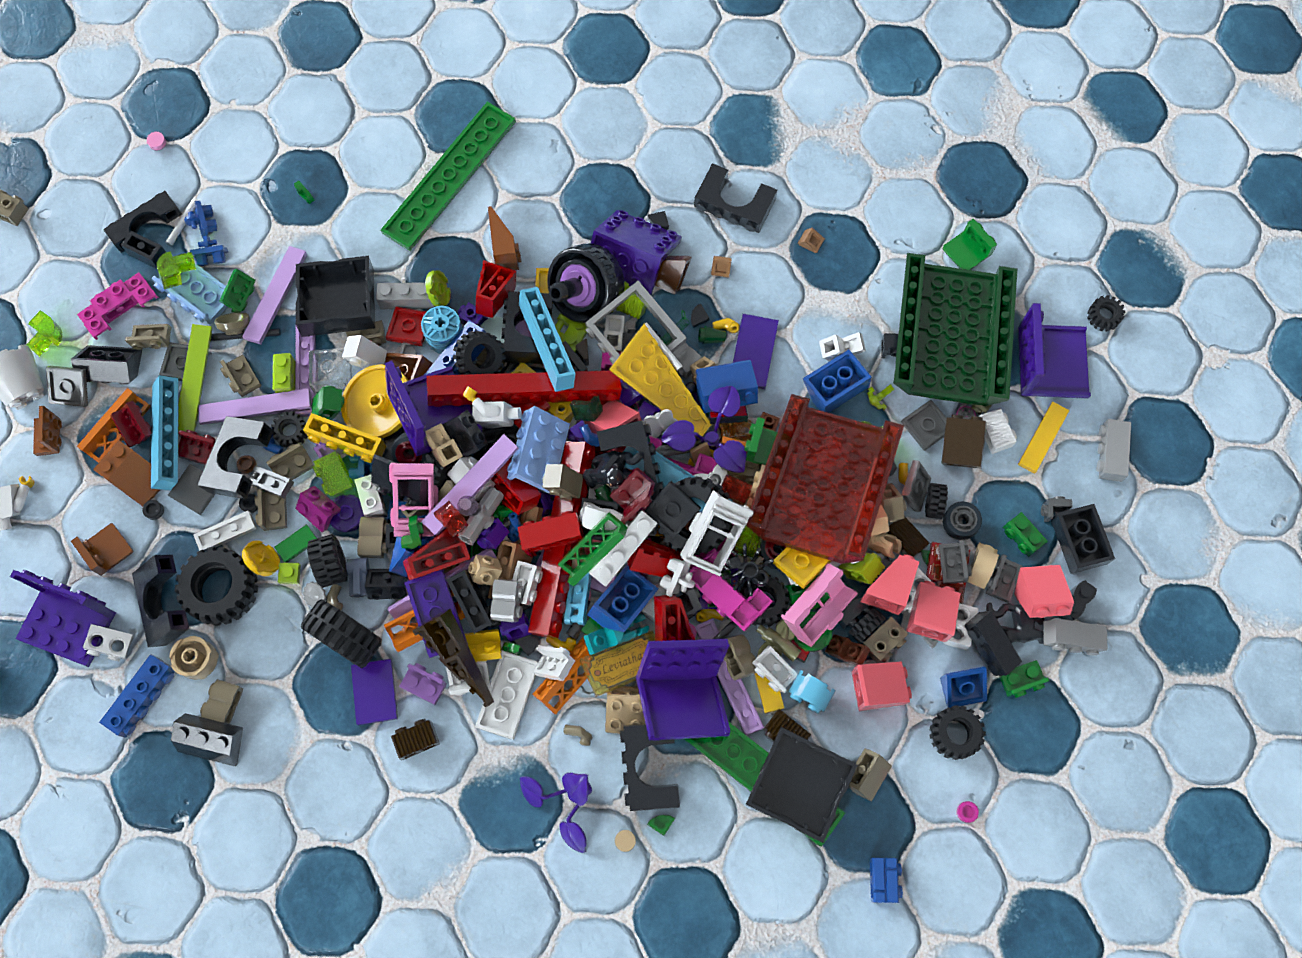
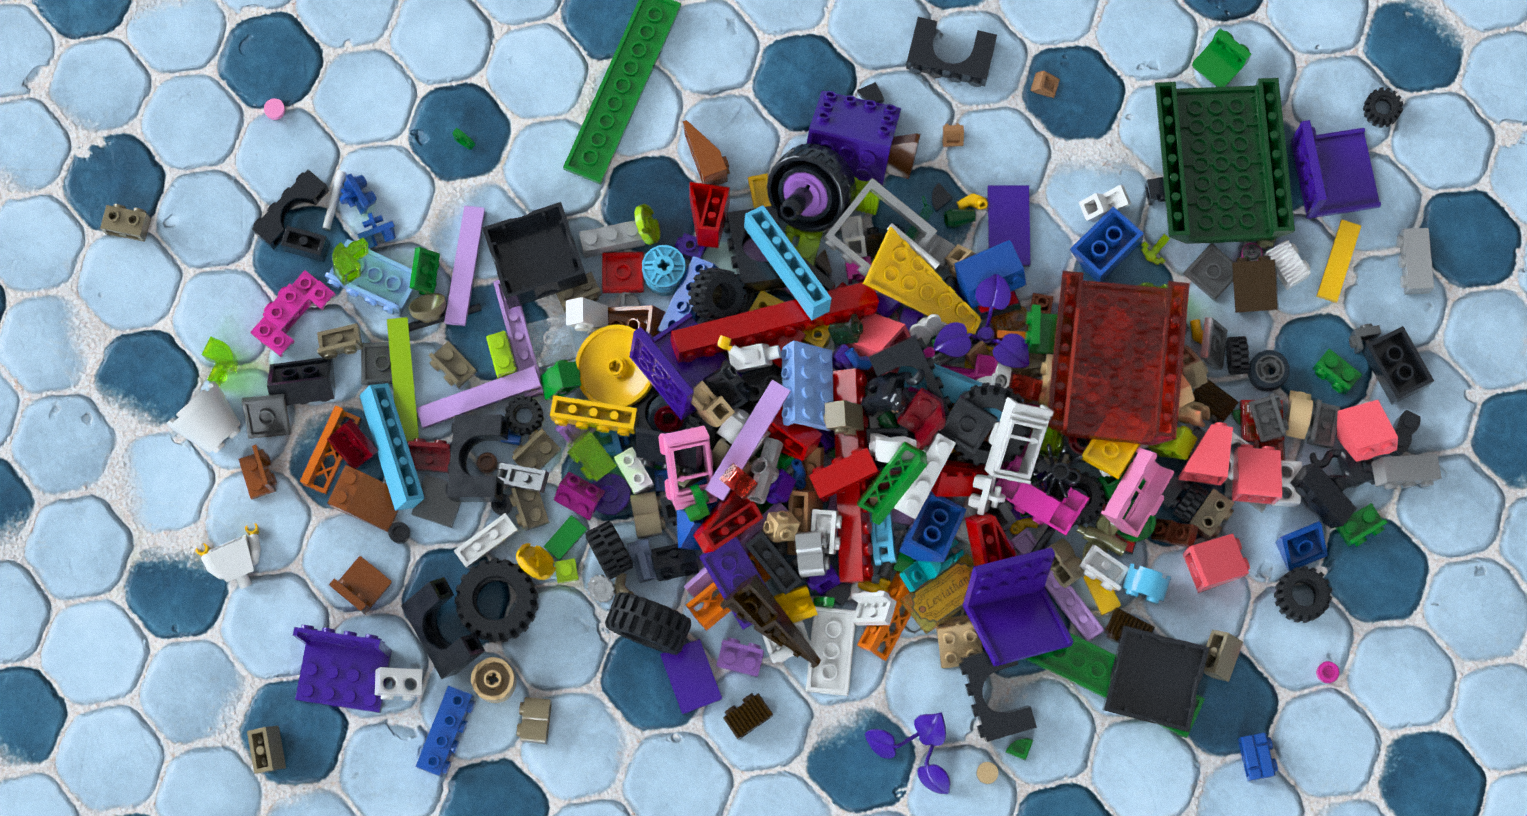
camera: 10 degrees left, 5 degrees up
black slope [171,713,243,767] -> none
clear purple tile [457,496,478,516] -> none
dark tan arm [564,725,592,746] -> none

